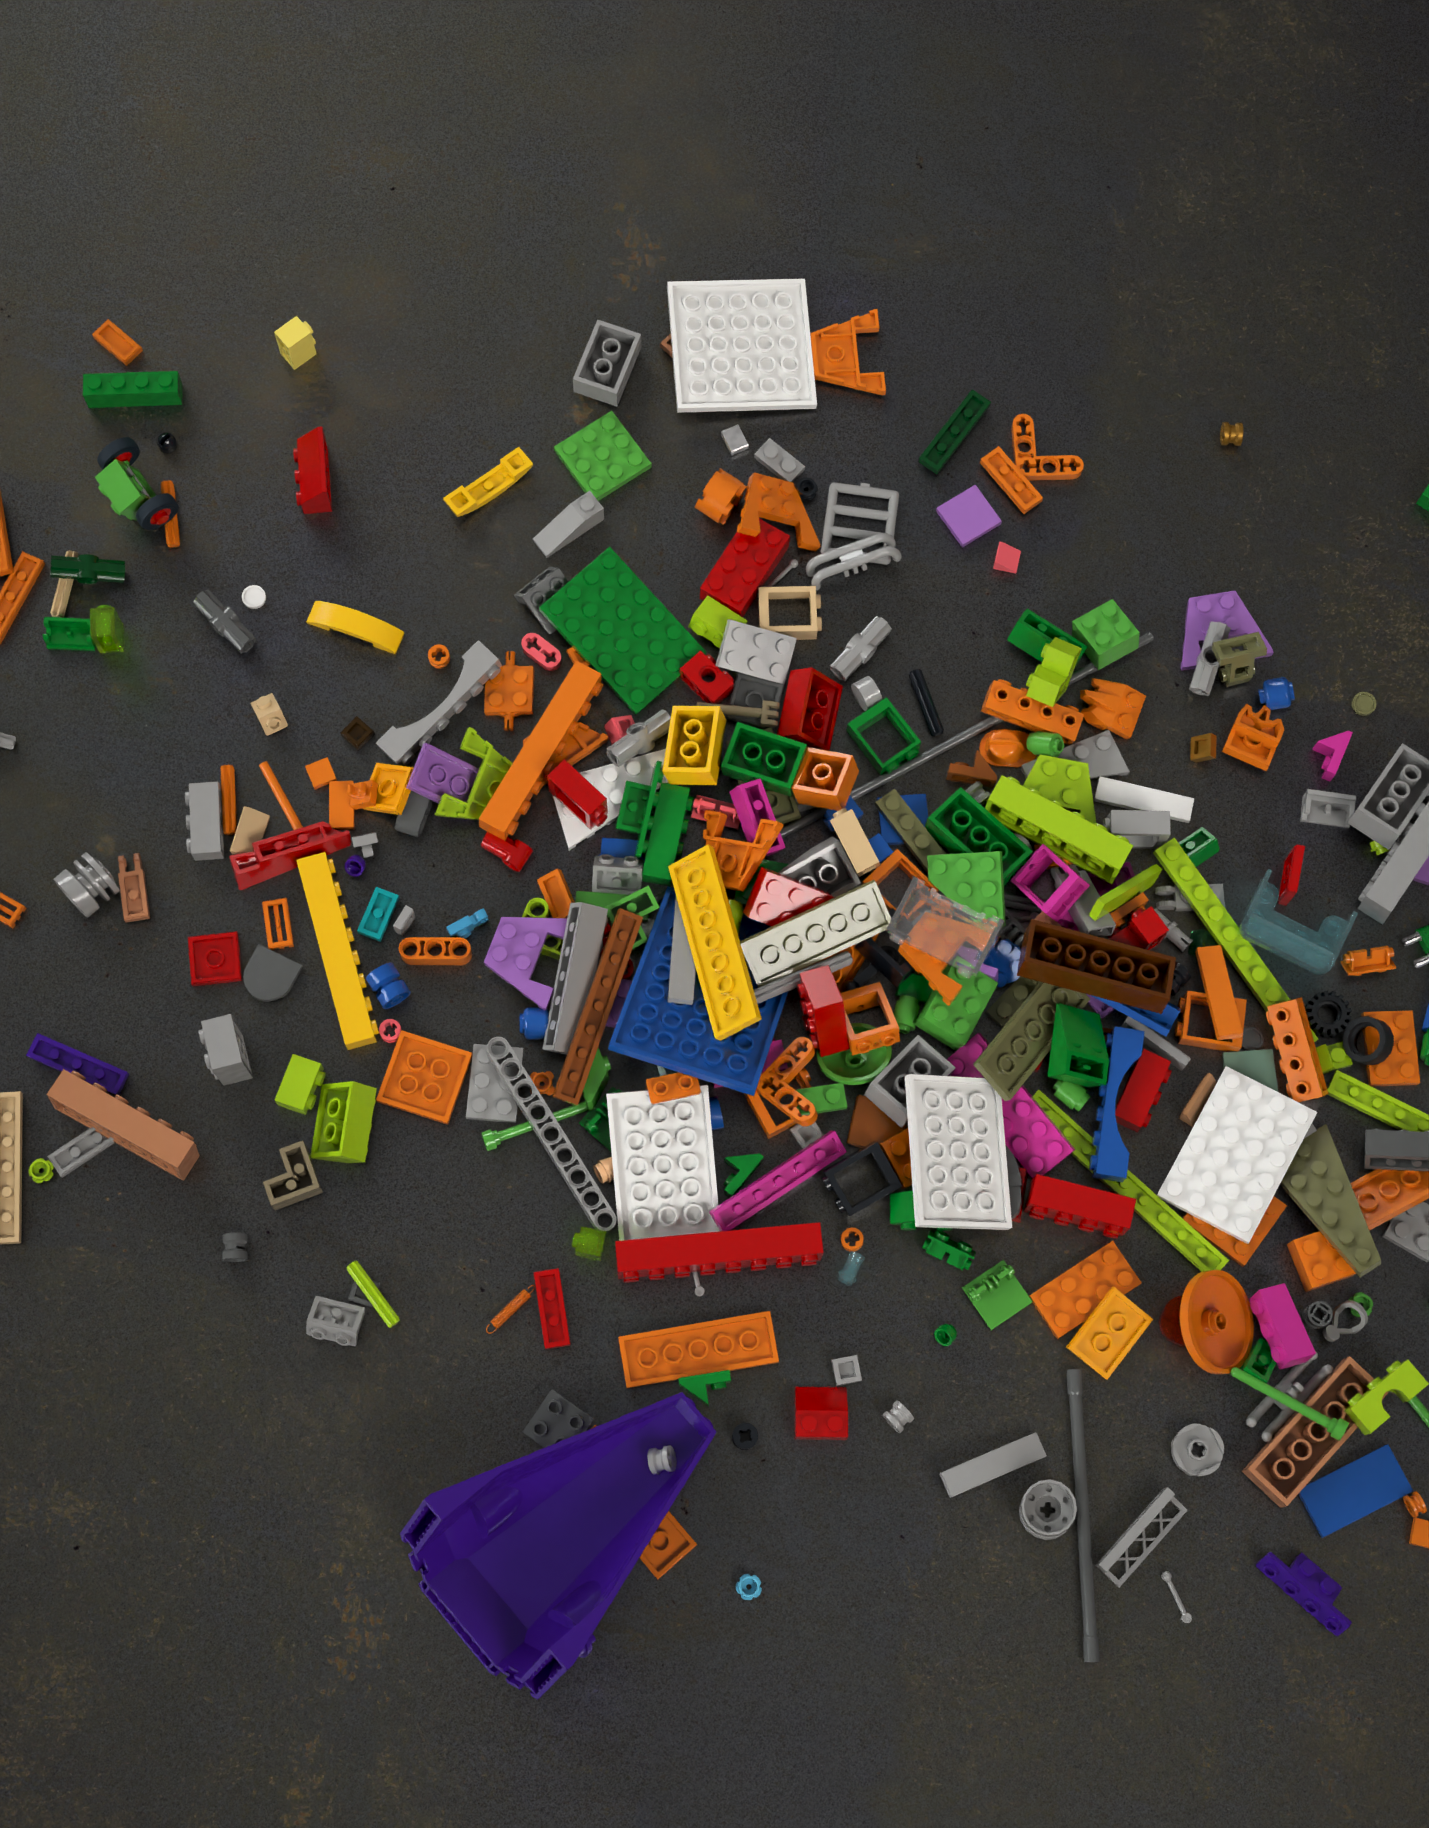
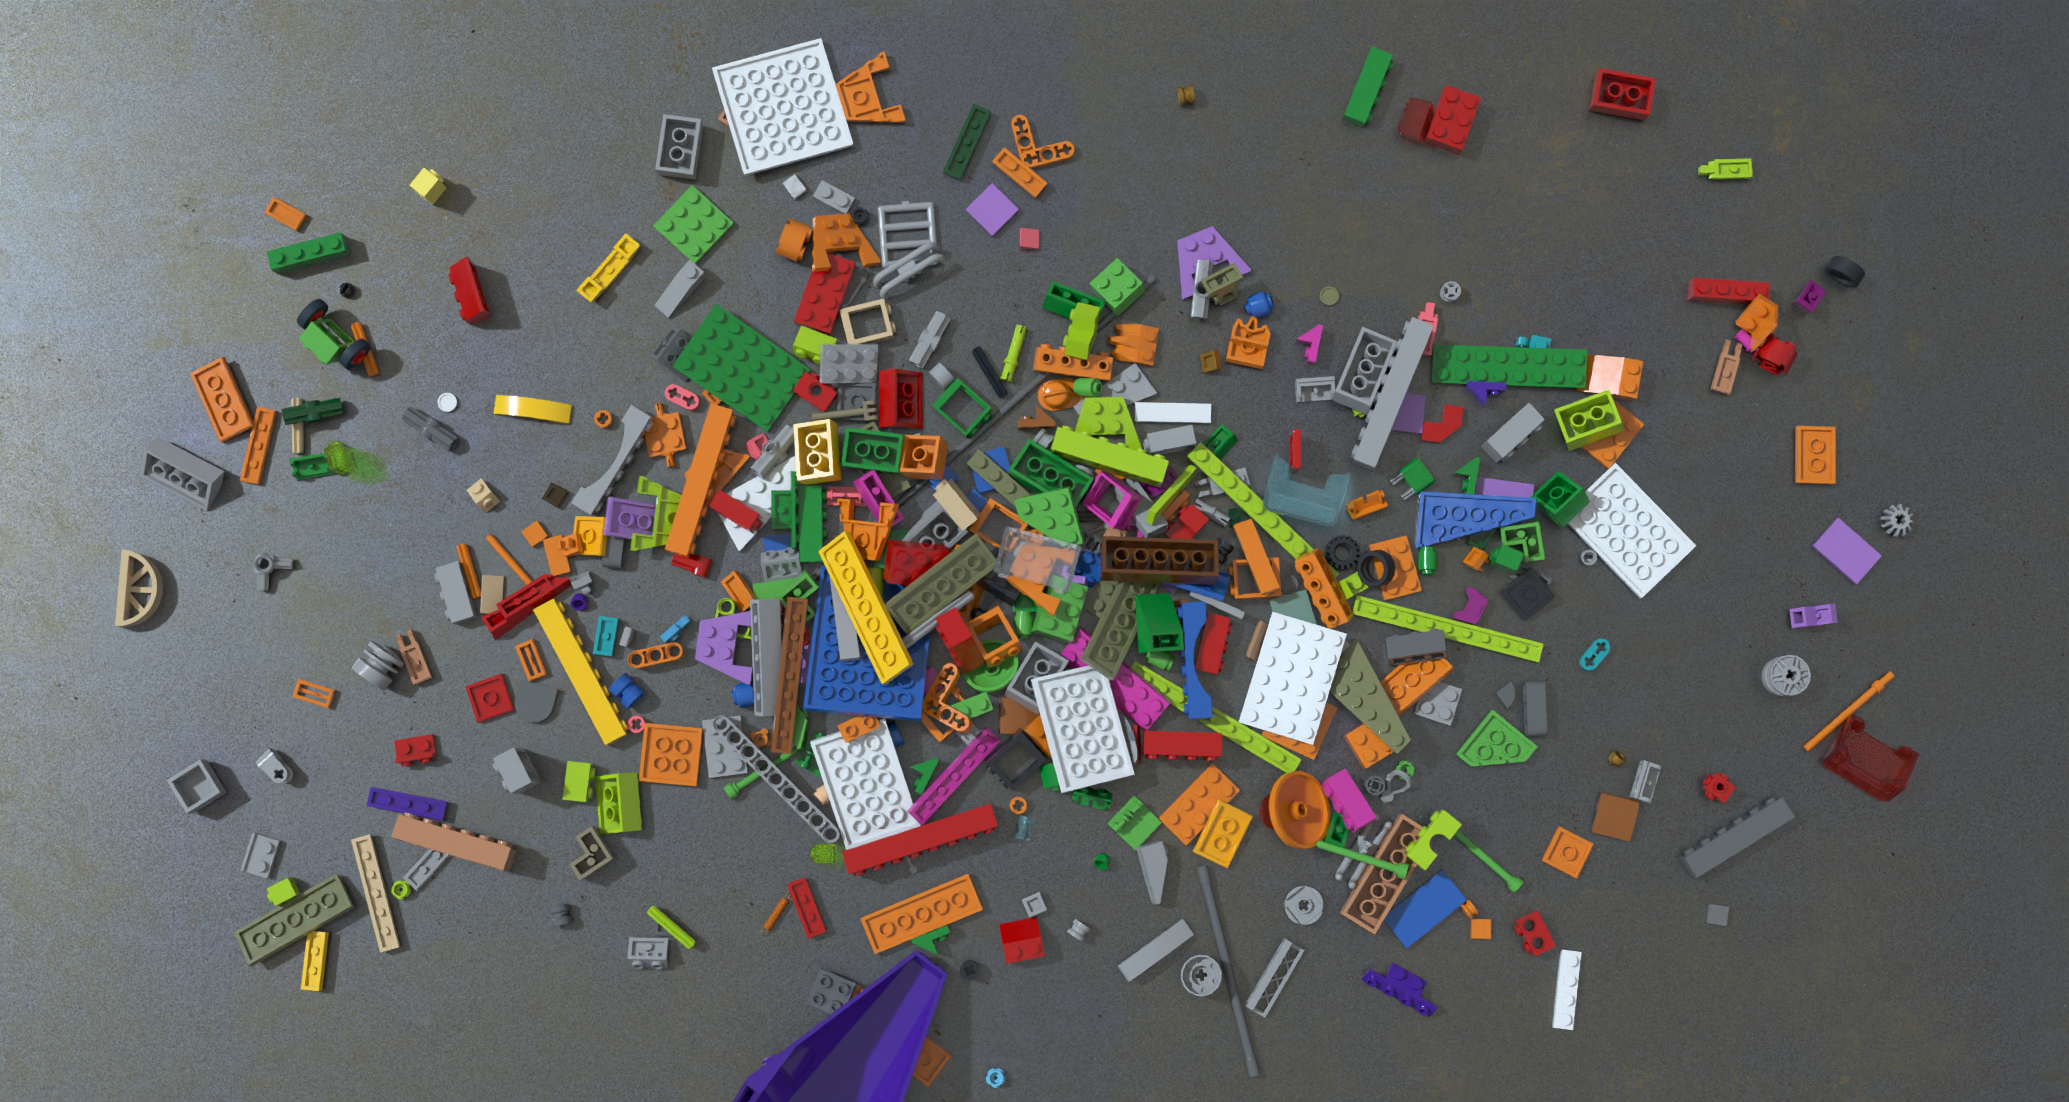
camera: 10 degrees left, 10 degrees up
light grey wheel [647,1445,677,1475] -> none
light grey hinge [1162,1571,1192,1623] -> none
none -> red bracket [394,734,437,767]
none -> lime pin [1000,325,1028,383]
none -> light grey slope [1136,841,1168,904]

